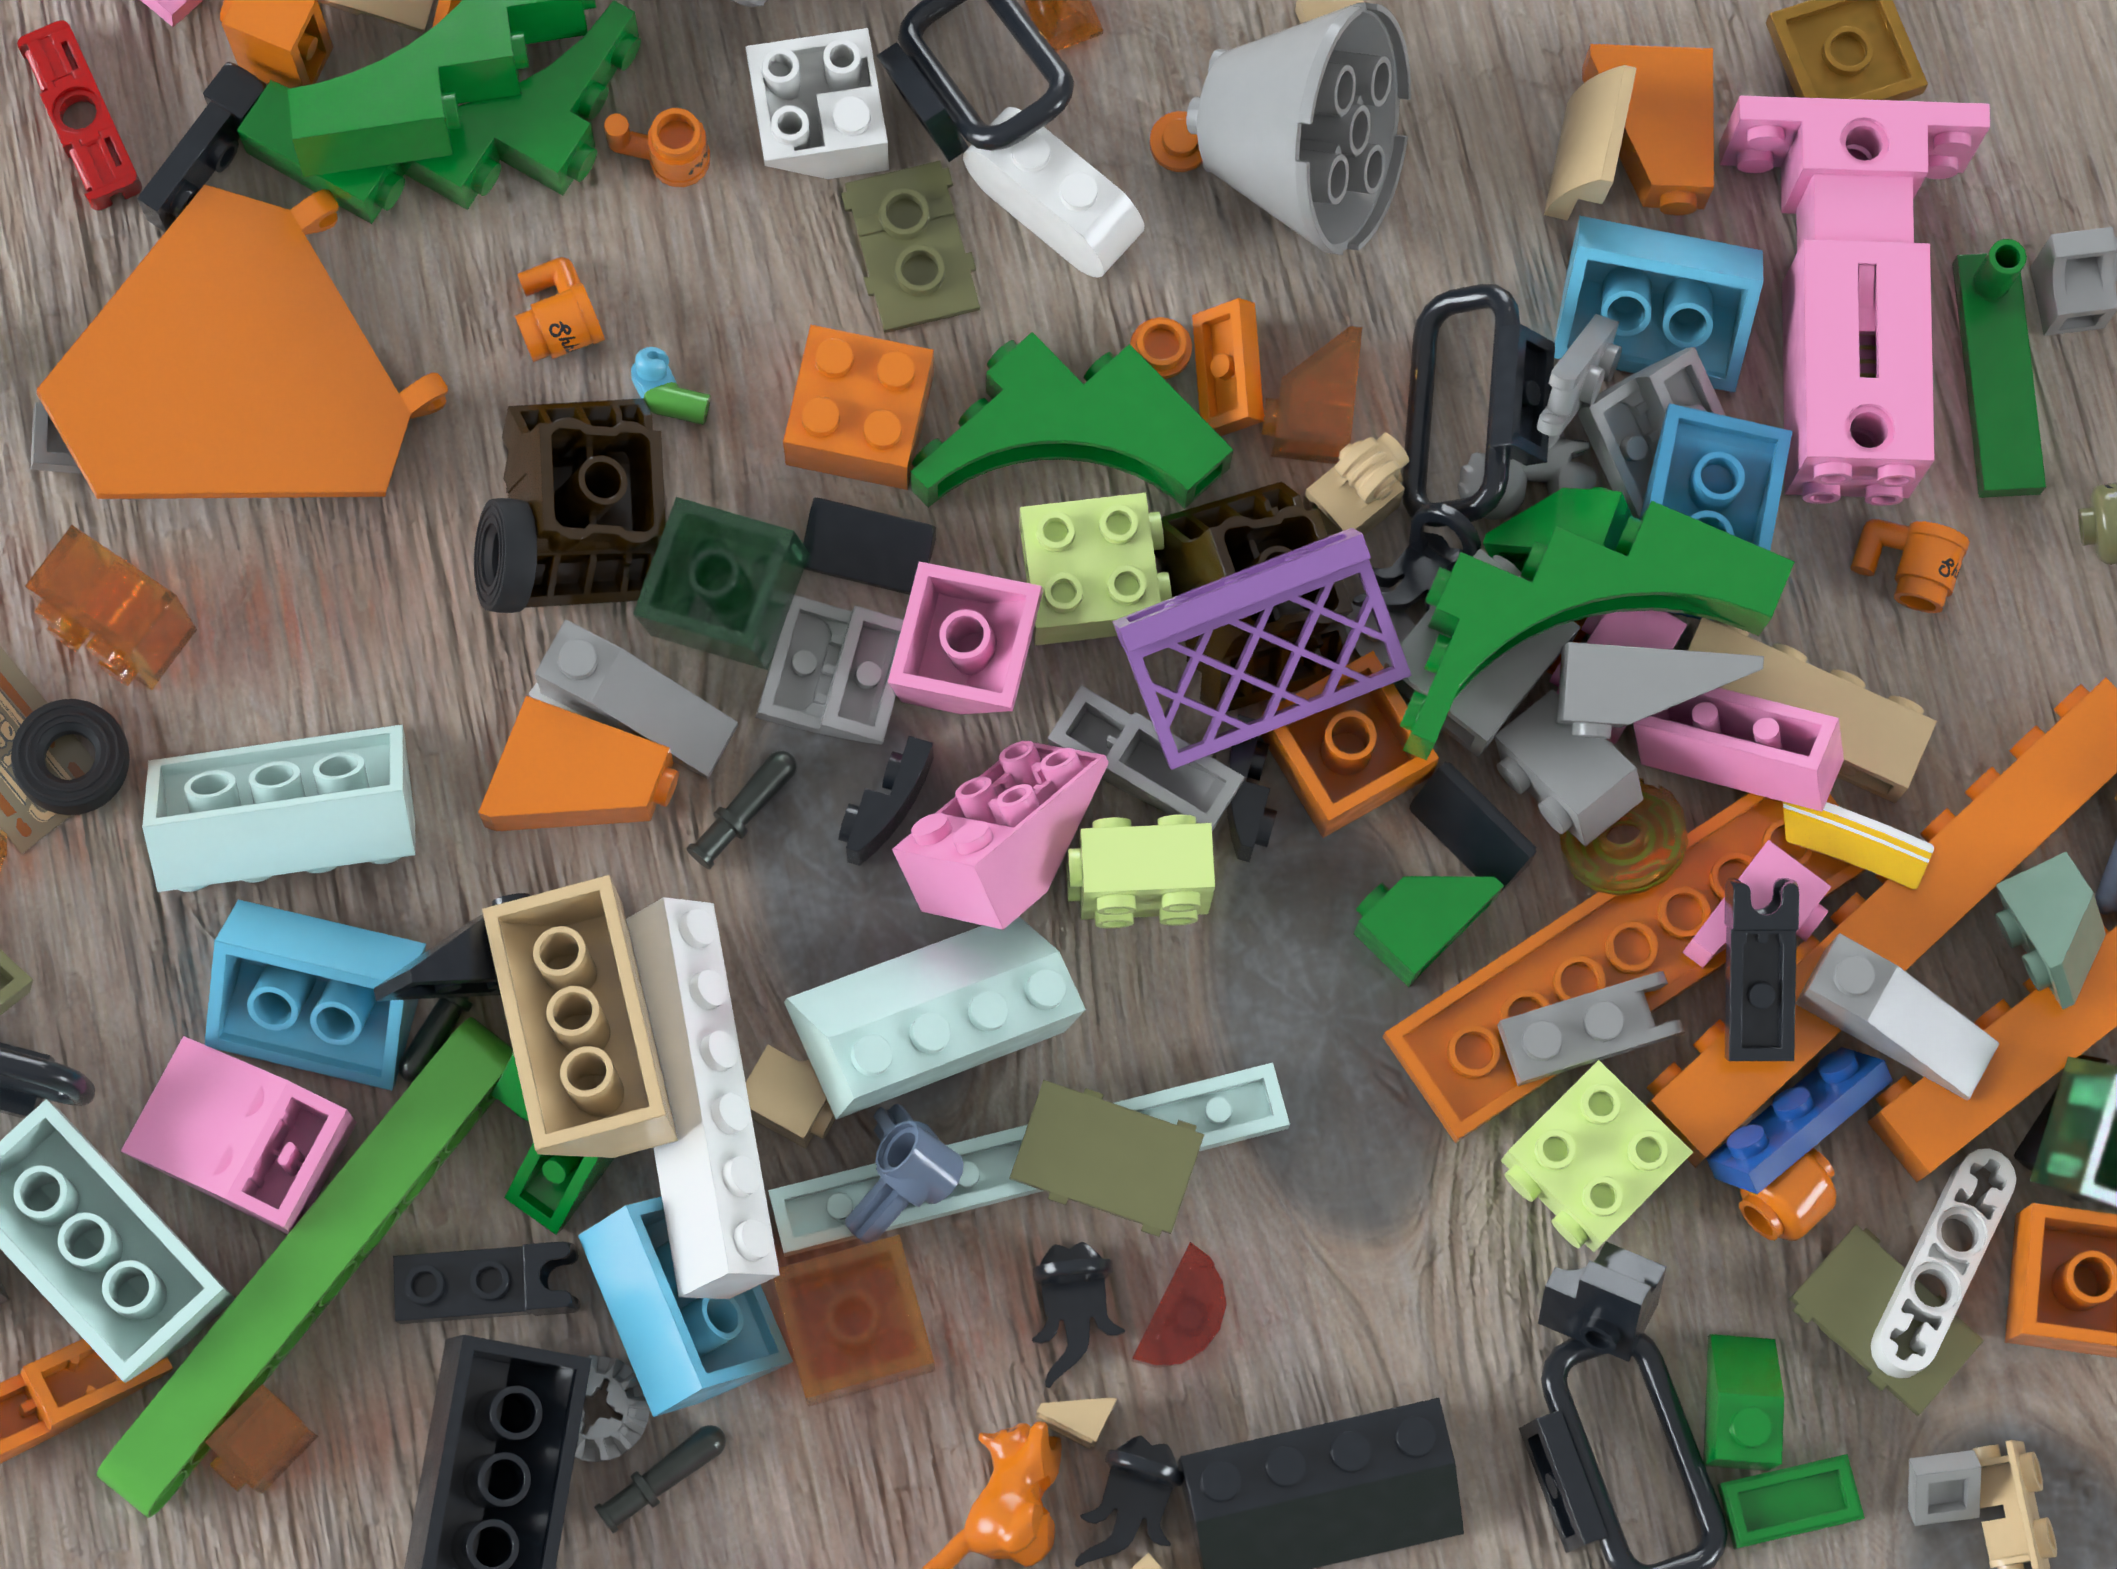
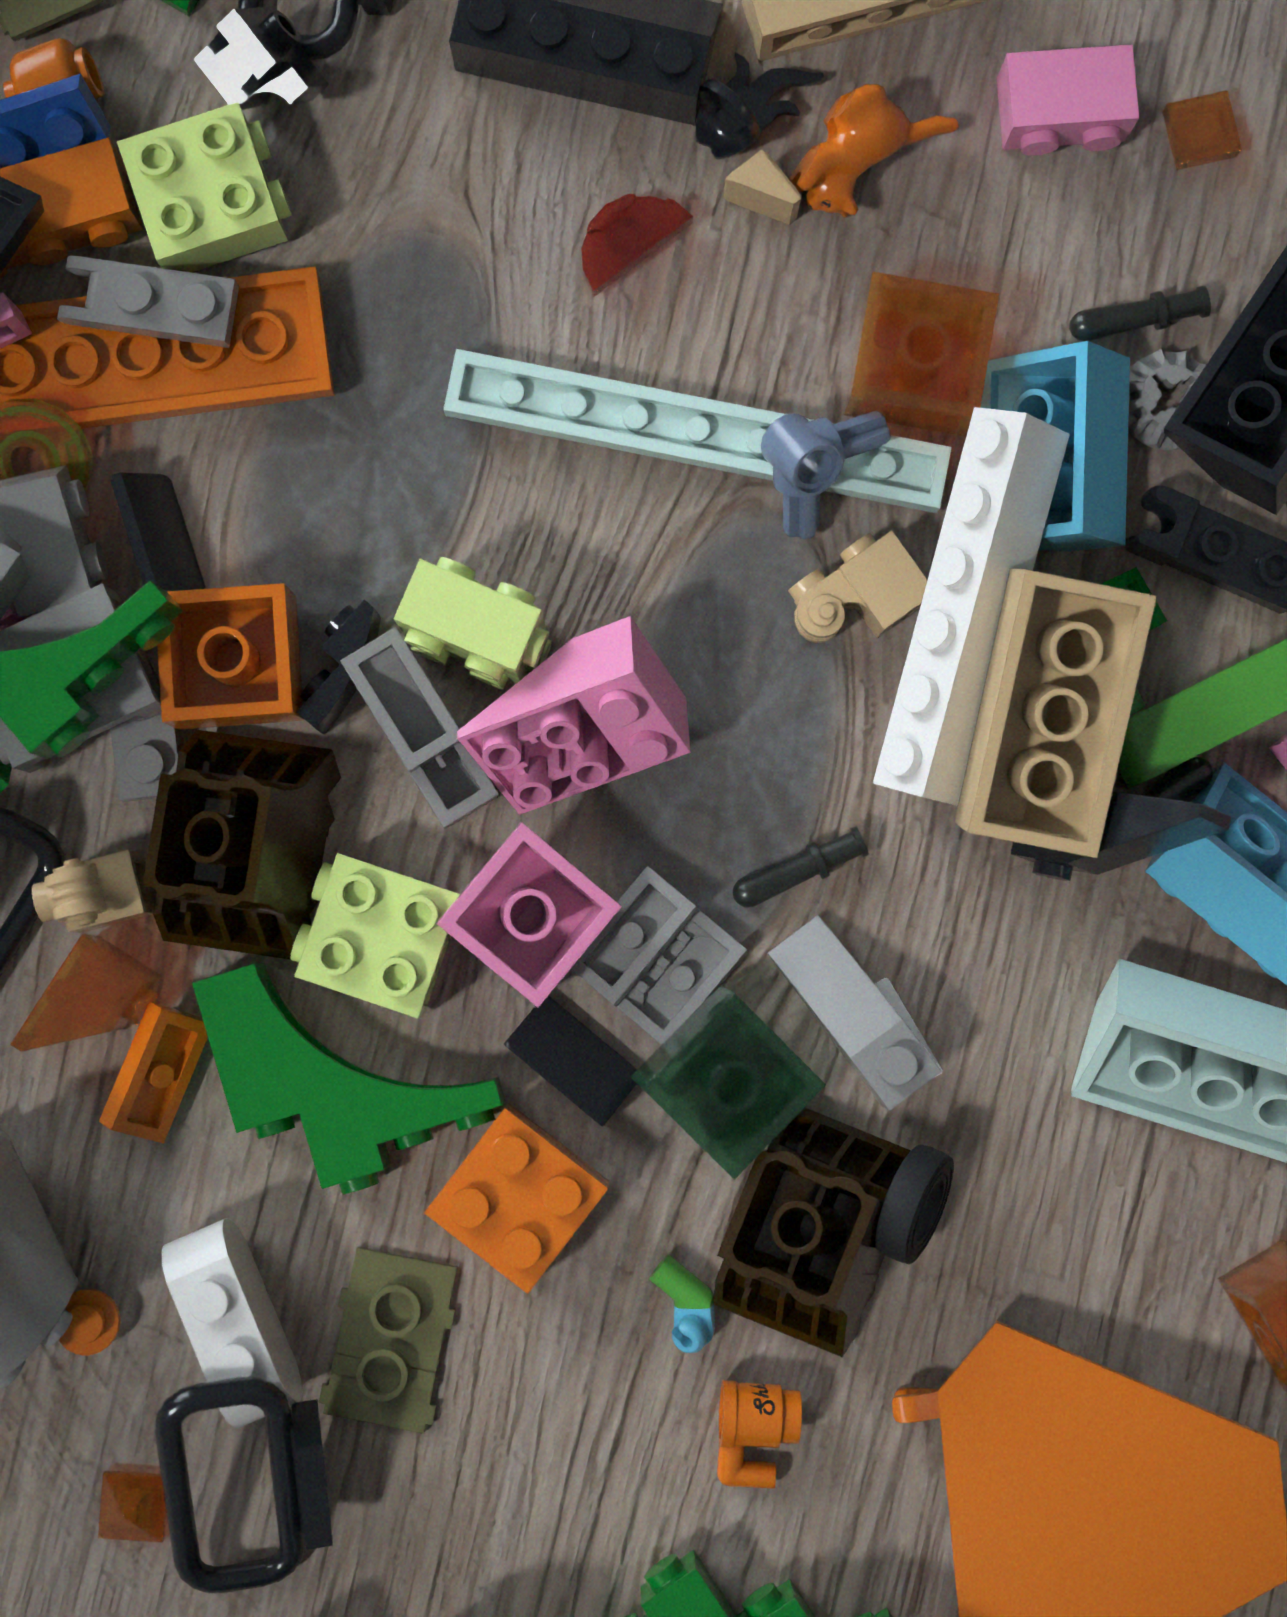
camera: 155 degrees left, 10 degrees up
orange slope [478,696,679,832] -> none
orange piece [604,108,710,187] -> none
white slope [745,28,889,179] -> none
light aqua slope [784,917,1086,1120] -> none
black slope [838,736,934,866] -> none
olive piece [1009,1080,1205,1237] -> none
black piece [1032,1242,1125,1388] -> none
medium lavender fence [1112,528,1412,770] -> none
orange plate [1130,317,1192,379] -> none
black piece [1352,502,1481,613] -> none
green slope [1354,876,1504,987] -> none

